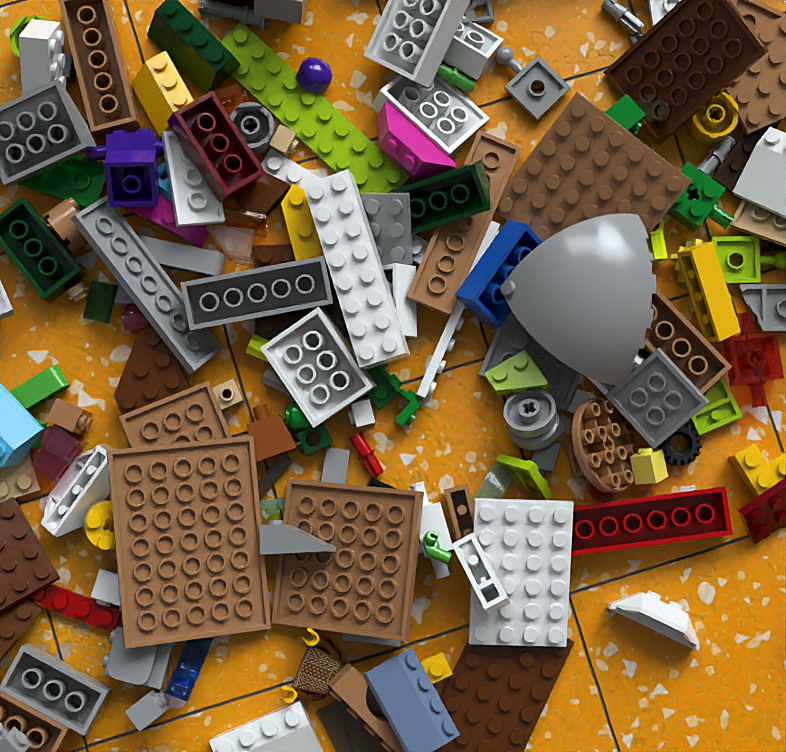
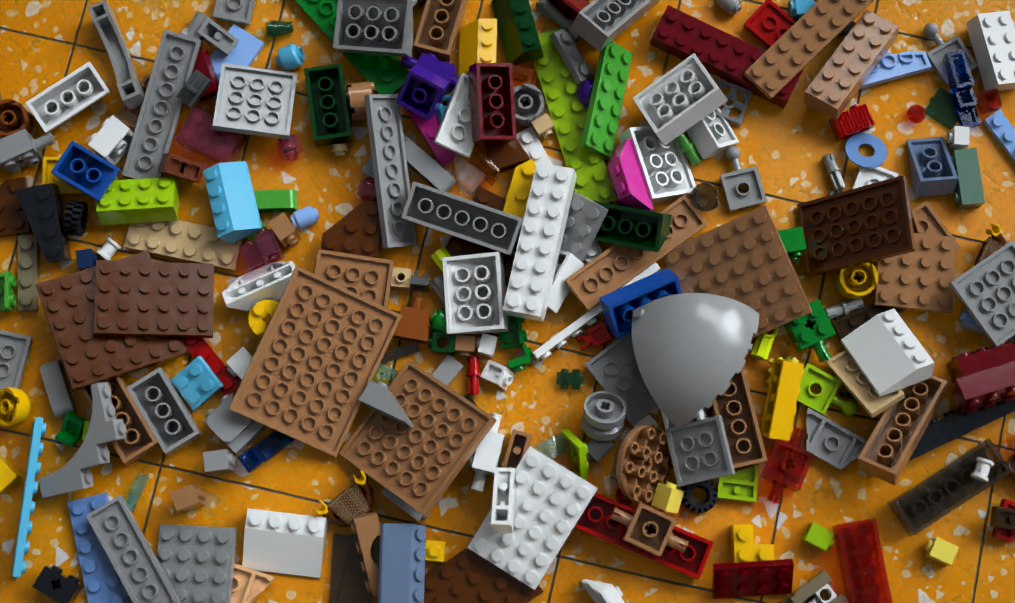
camera: 30 degrees right, 5 degrees down
clear green piece [83,280,118,324] -> none
bright green arm [422,531,452,564] -> none
lime wing [484,350,550,395] -> none
none -> medium azure plate [171,356,224,411]
none -> clear pink head [276,134,302,162]
none -> light blue brick [290,205,320,229]
none -> dark grey tile [410,270,430,292]
none -> medium nougat plate [455,335,476,357]
none -> white bracket [480,360,514,390]
none -> light grey plate [549,28,593,84]
none -> clear green piece [556,369,584,390]
none -> red plate [576,322,612,351]
none -> bright green plate [581,41,633,158]
none -> medium nougat brick [610,502,689,557]
none -> clear smoke hair [690,182,720,212]

